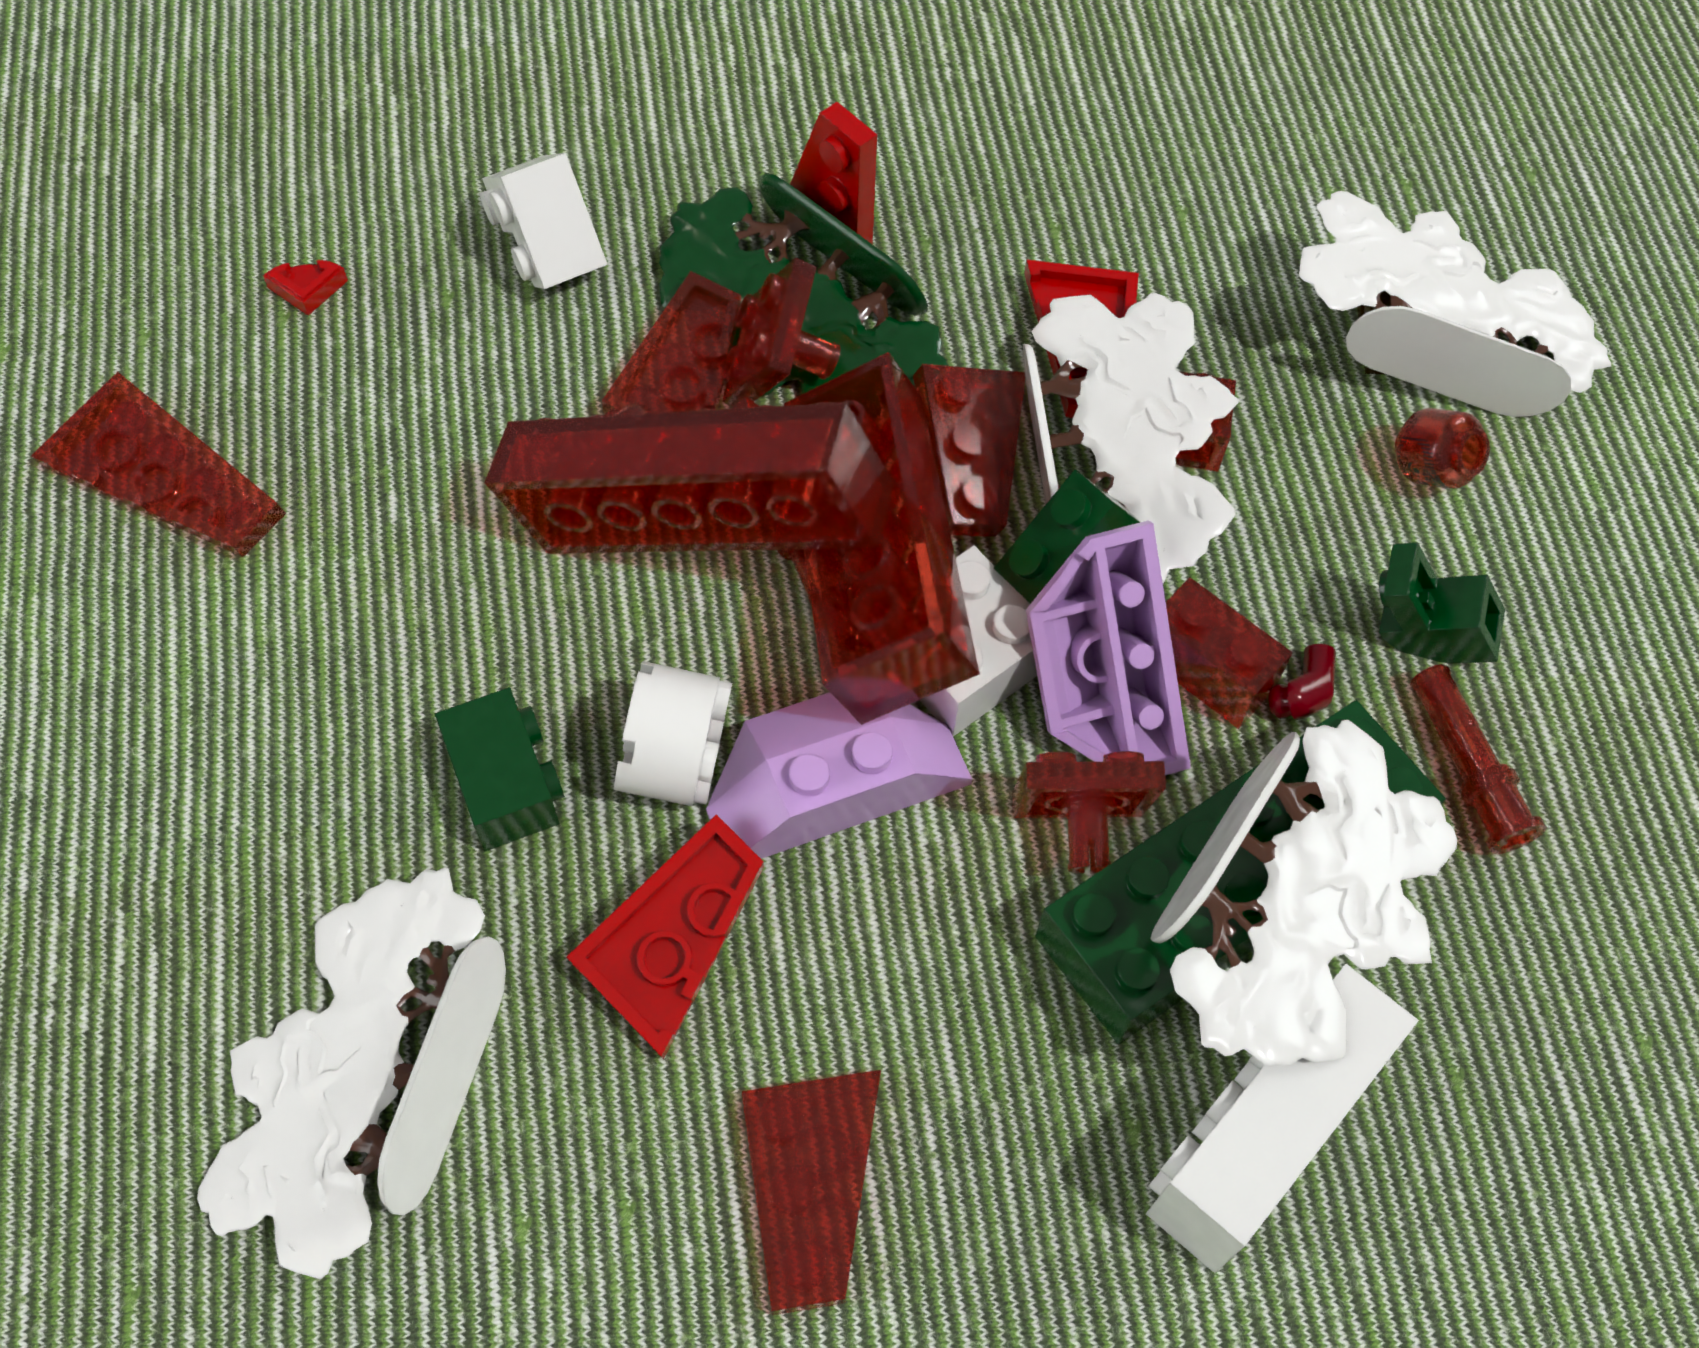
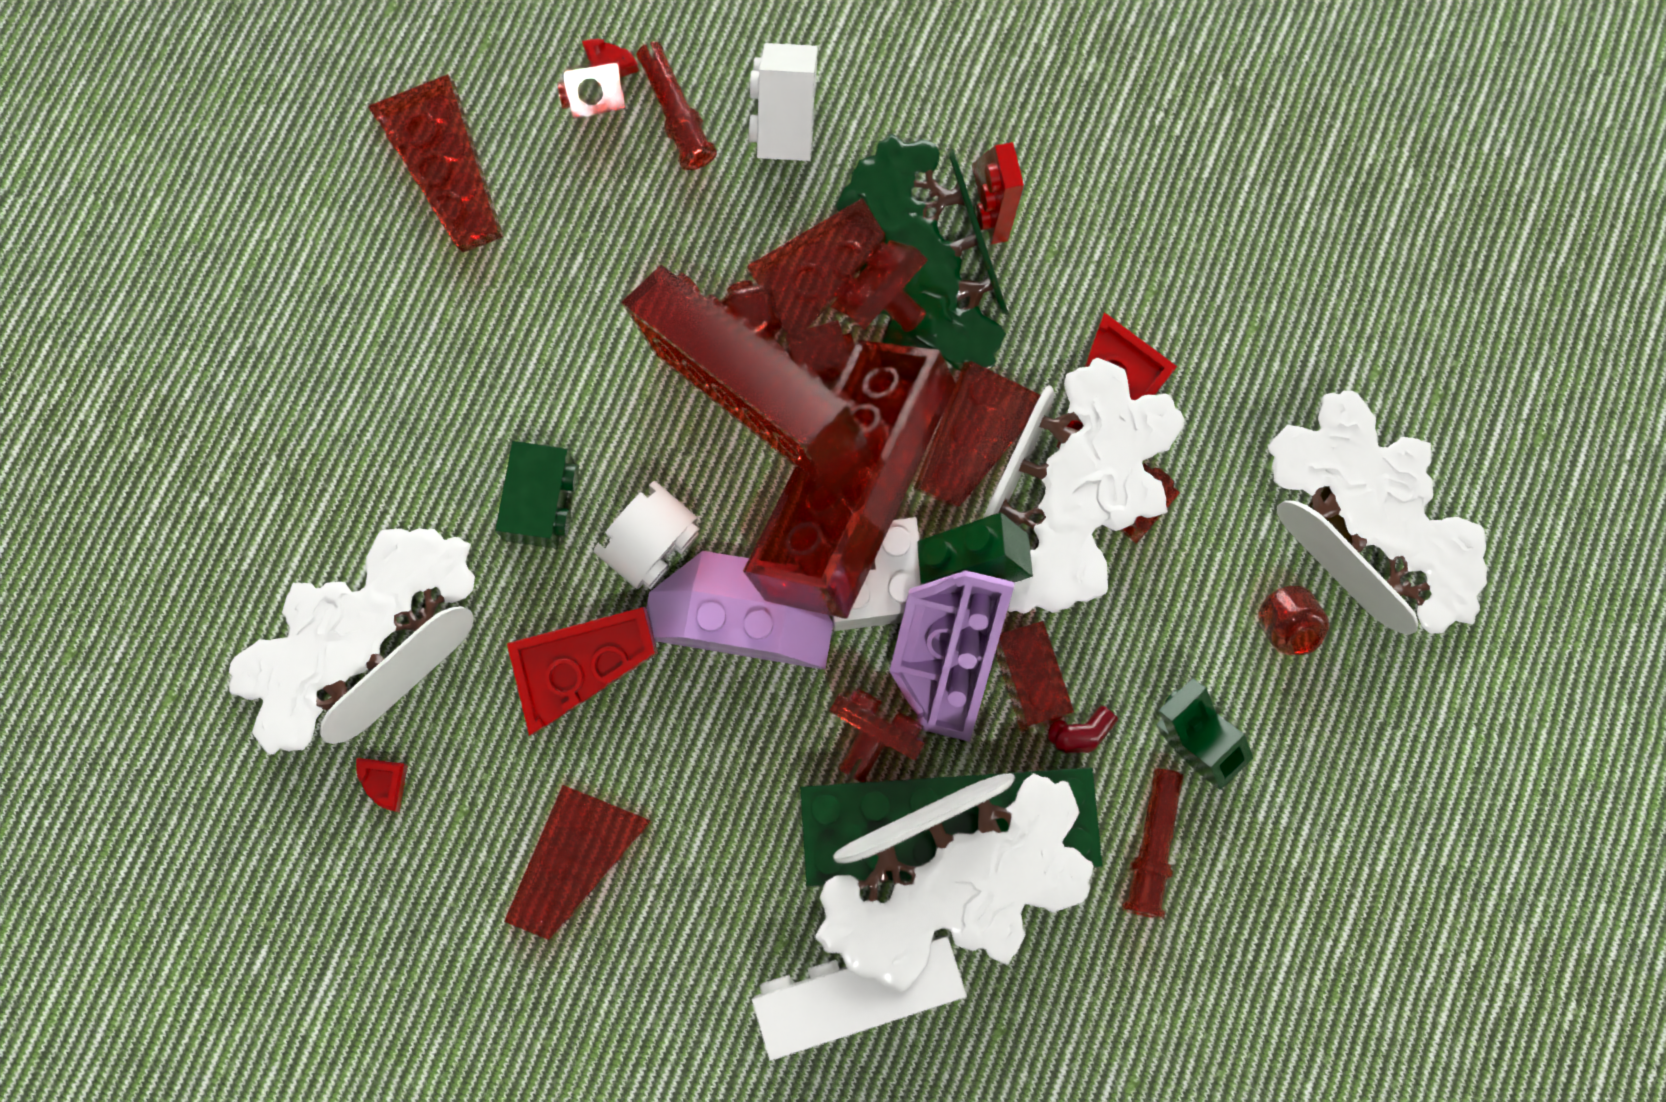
camera: 30 degrees right, 15 degrees up
none -> red tile [356,758,408,813]
none -> brick [557,61,626,118]
none -> clear red pin [636,41,717,171]

